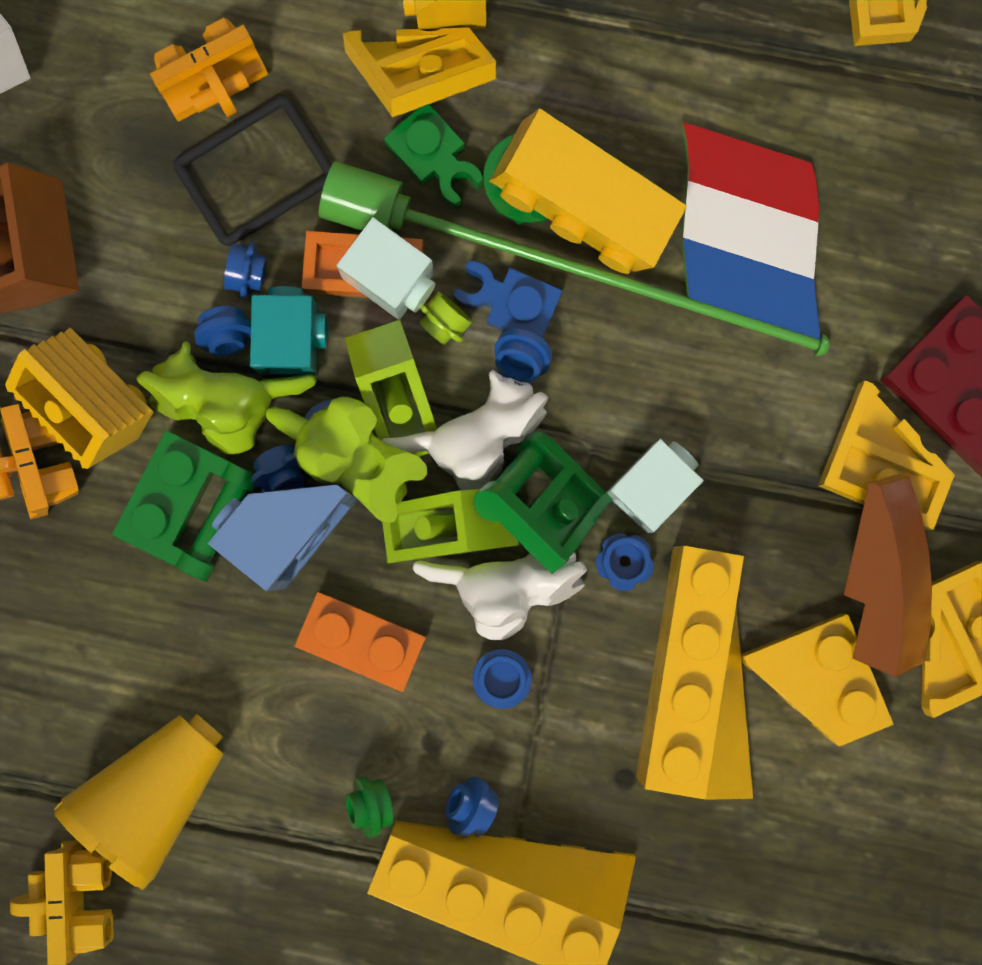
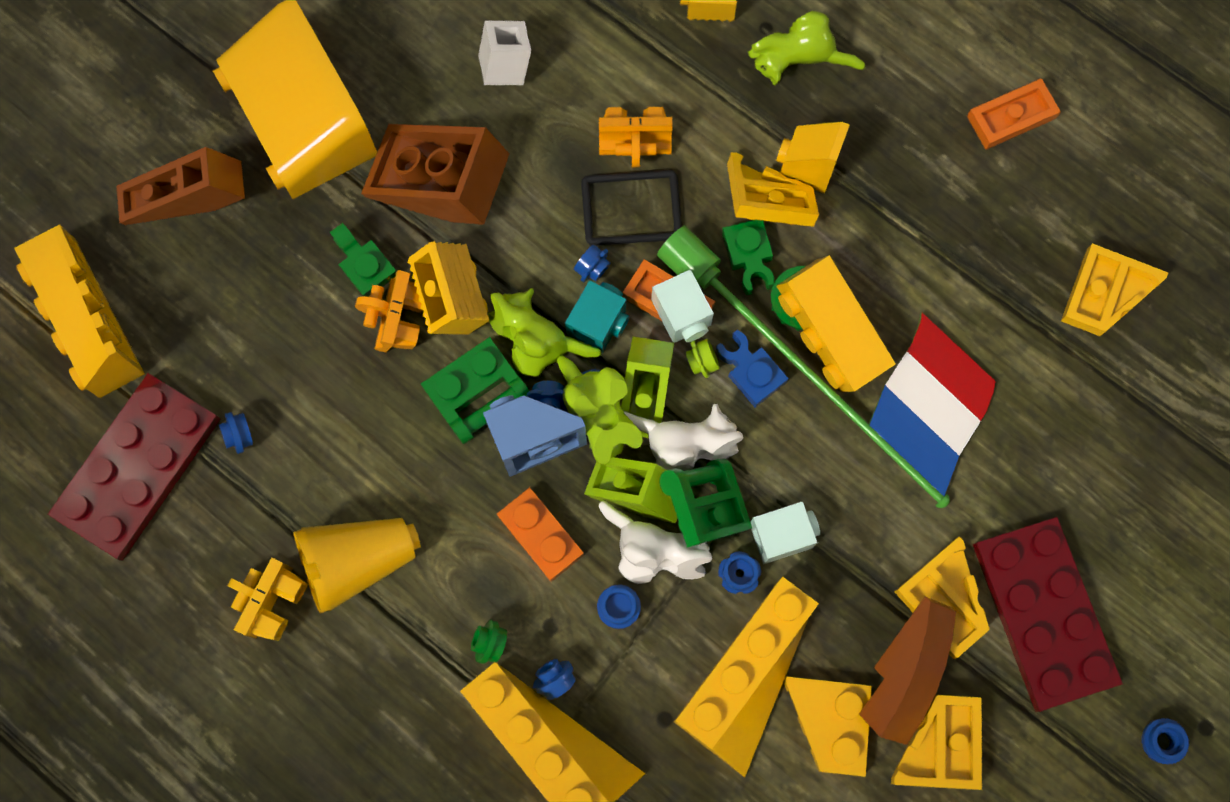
camera: 35 degrees right, 10 degrees down
blue plate [194,306,251,357] -> none
blue plate [494,329,552,383] -> none

